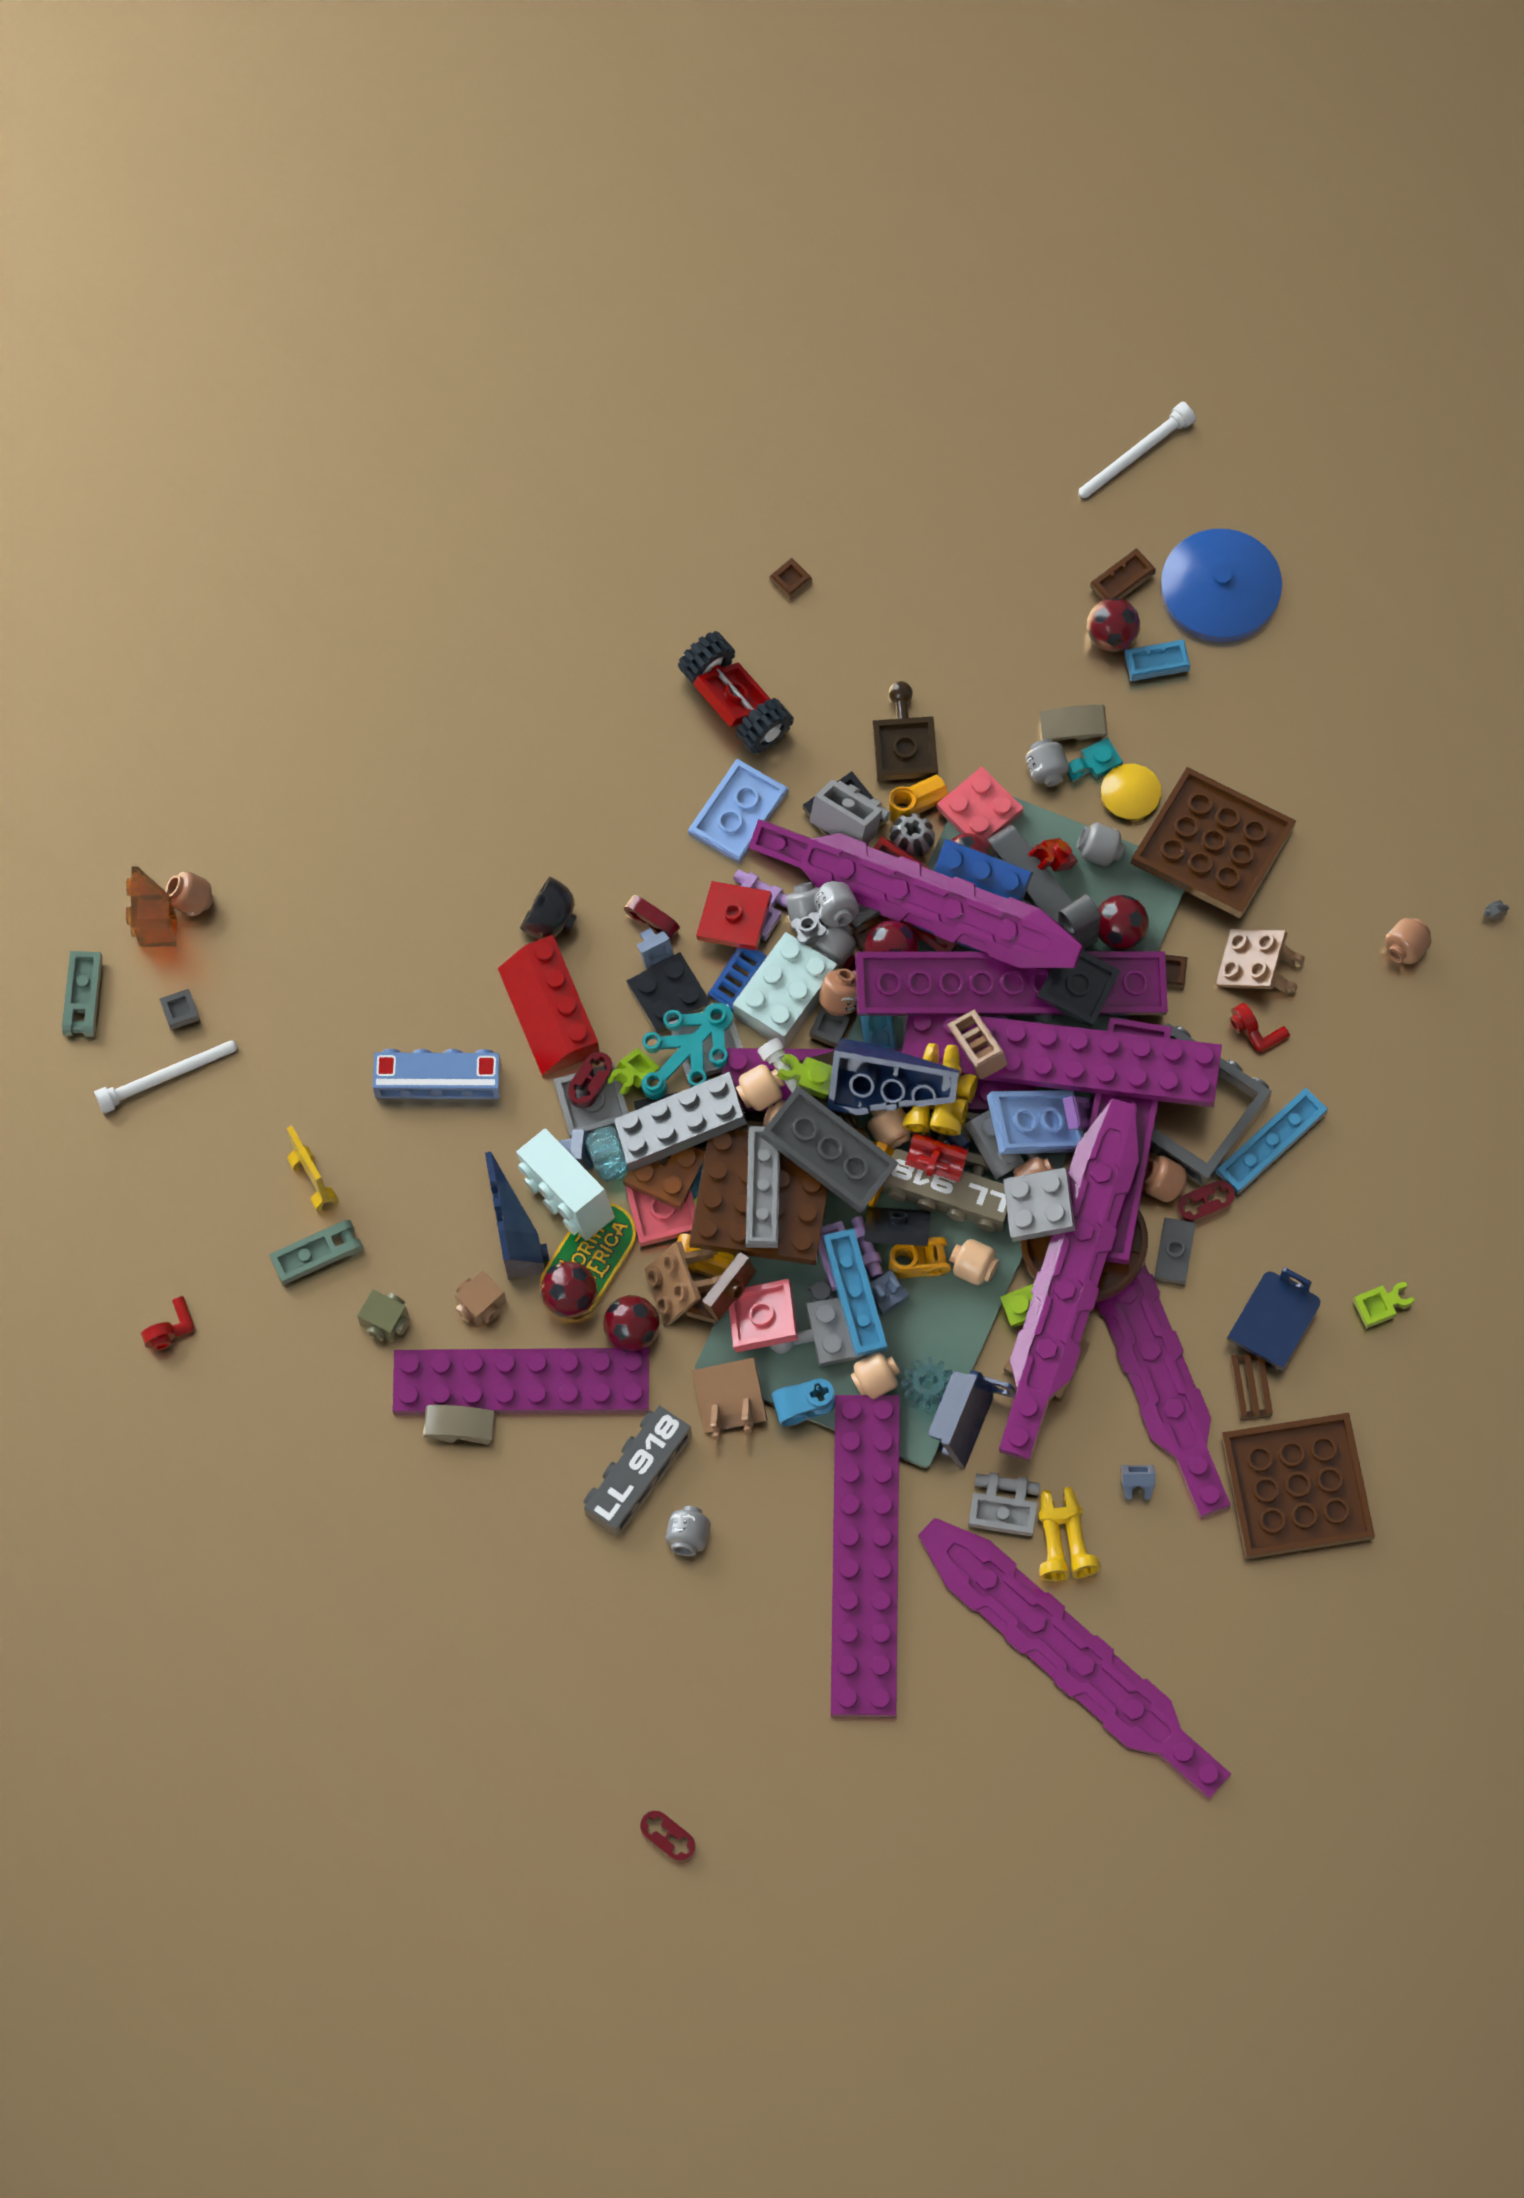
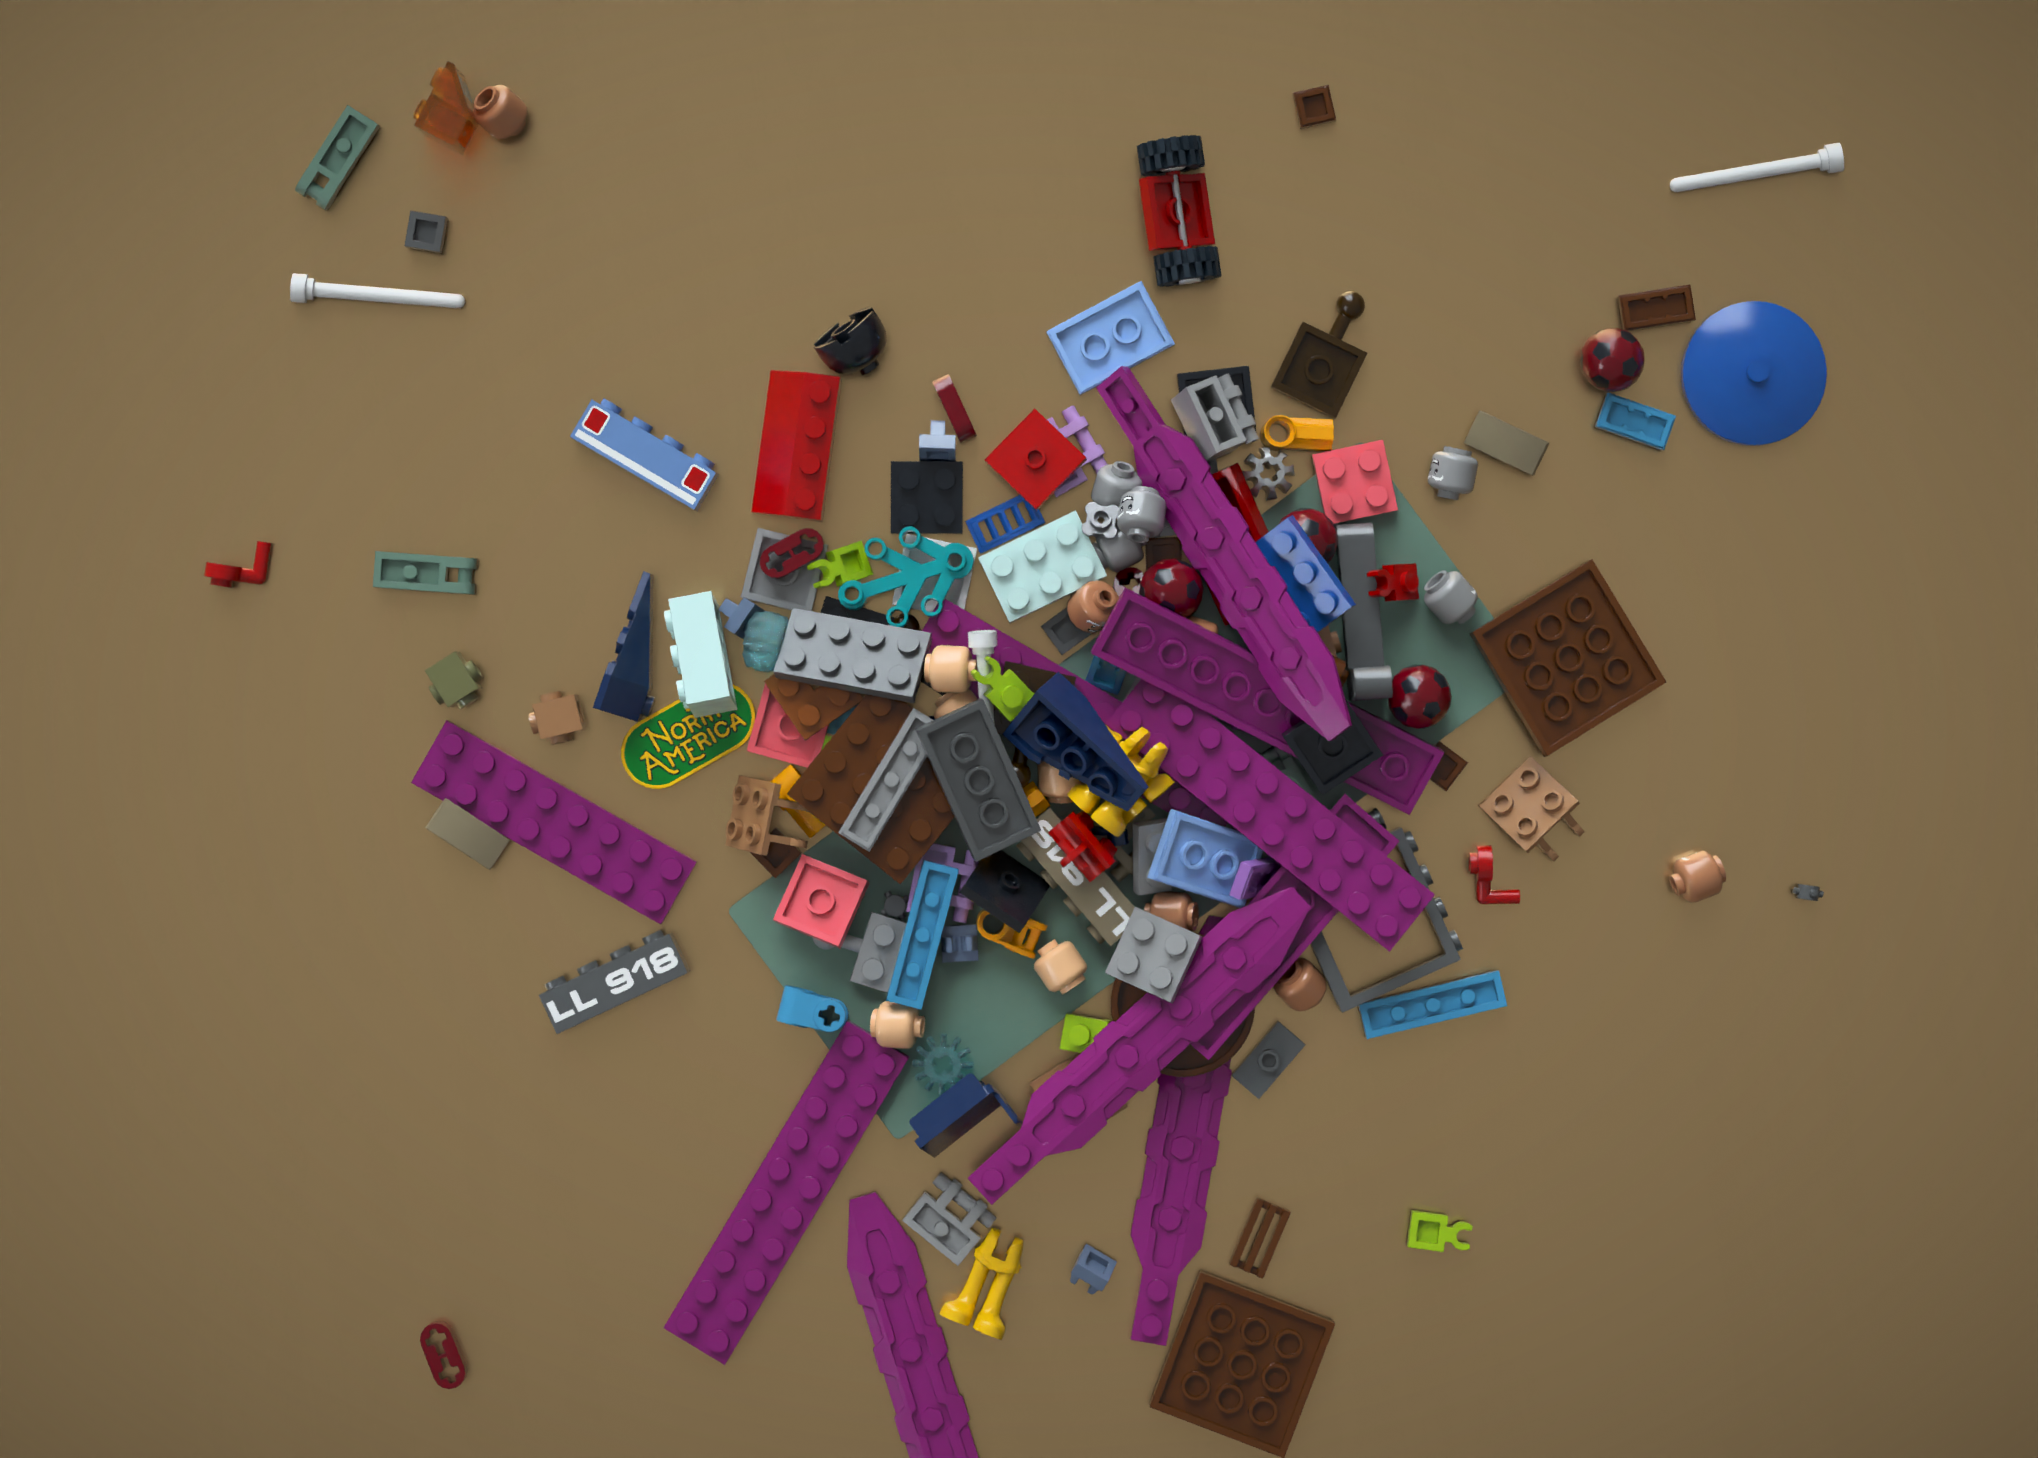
camera: 25 degrees right, 20 degrees up
yellow flag [286,1125,338,1212] -> none
dark red piece [541,1261,598,1318] -> none
dark red piece [603,1295,660,1352] -> none
light grey head [665,1506,711,1556] -> none
medium nougat plate [692,1357,767,1441] -> none
reddish brown plate [702,1252,756,1321] -> none
medium nougat slope [947,1009,1007,1079] -> none
teal plate [1067,737,1123,782] -> none
yellow dish [1101,763,1162,822] -> none
dark red beam [1177,1181,1235,1224] -> none
dark blue piece [1227,1267,1321,1370] -> none

